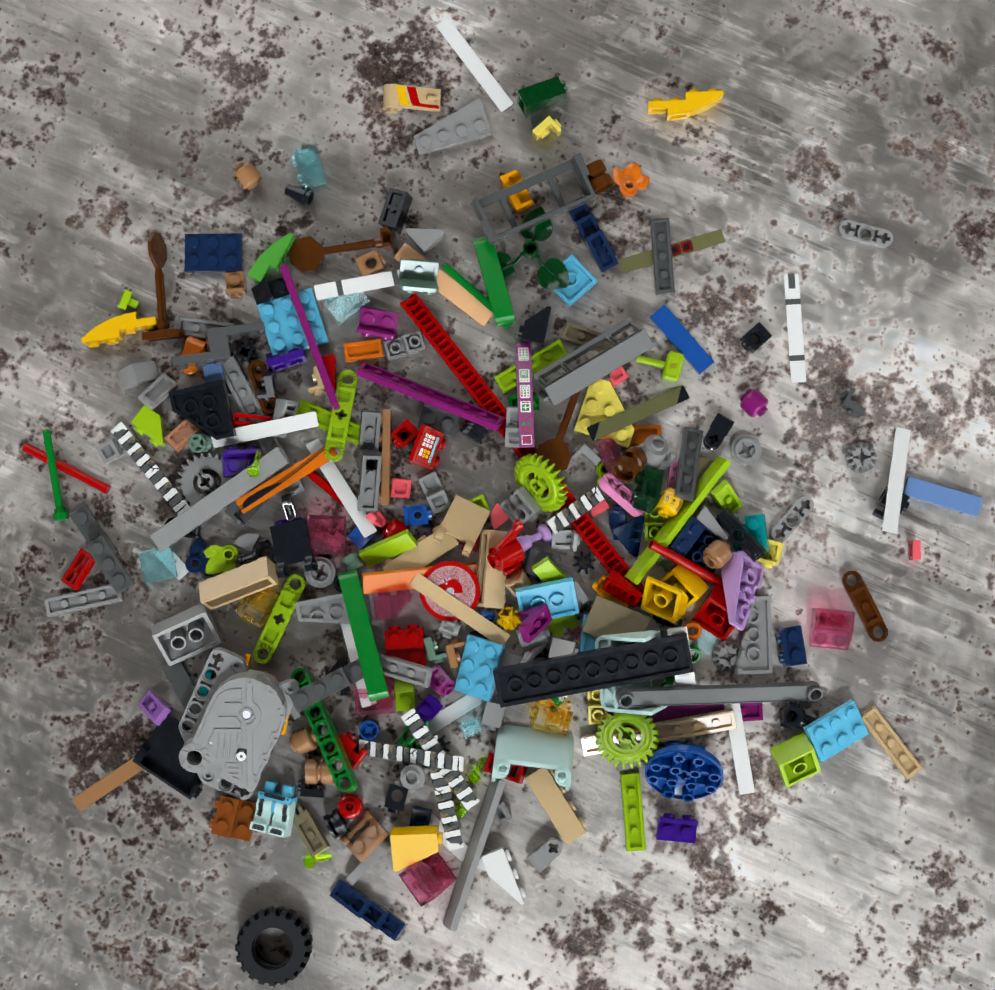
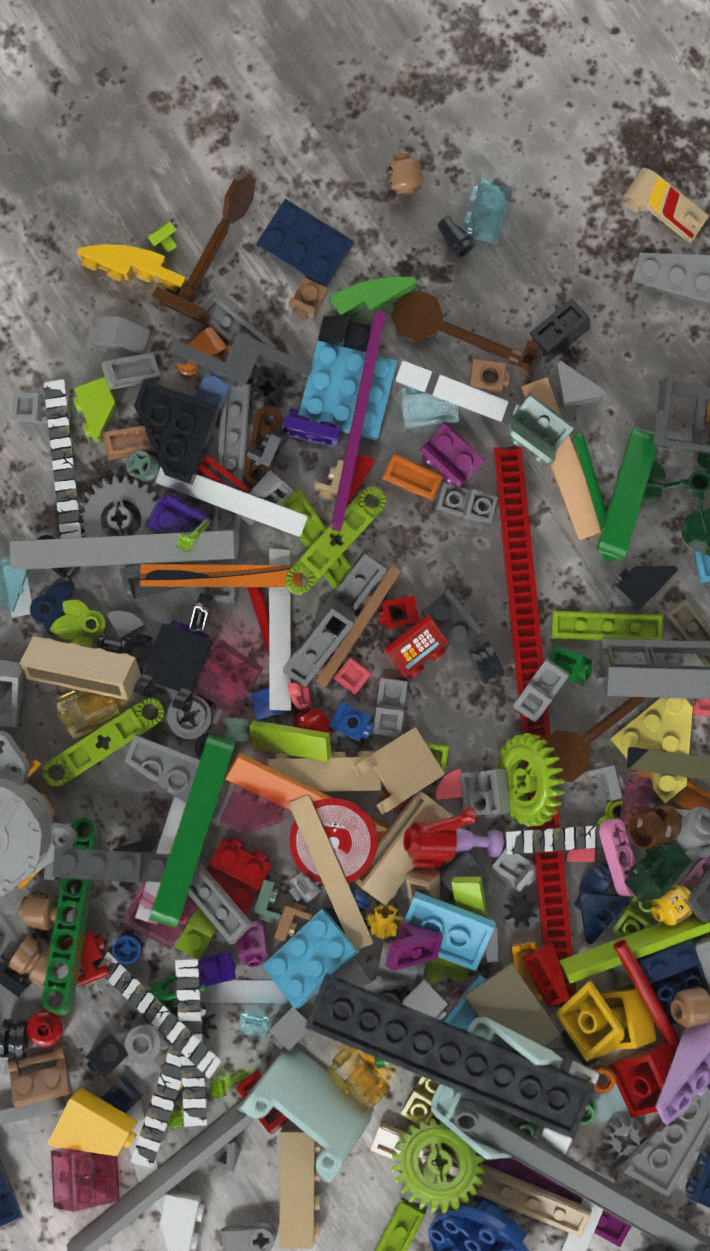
camera: 30 degrees right, 0 degrees up
magenta tile [356,362,504,432] -> none
magenta sticker [516,343,535,448] -> none

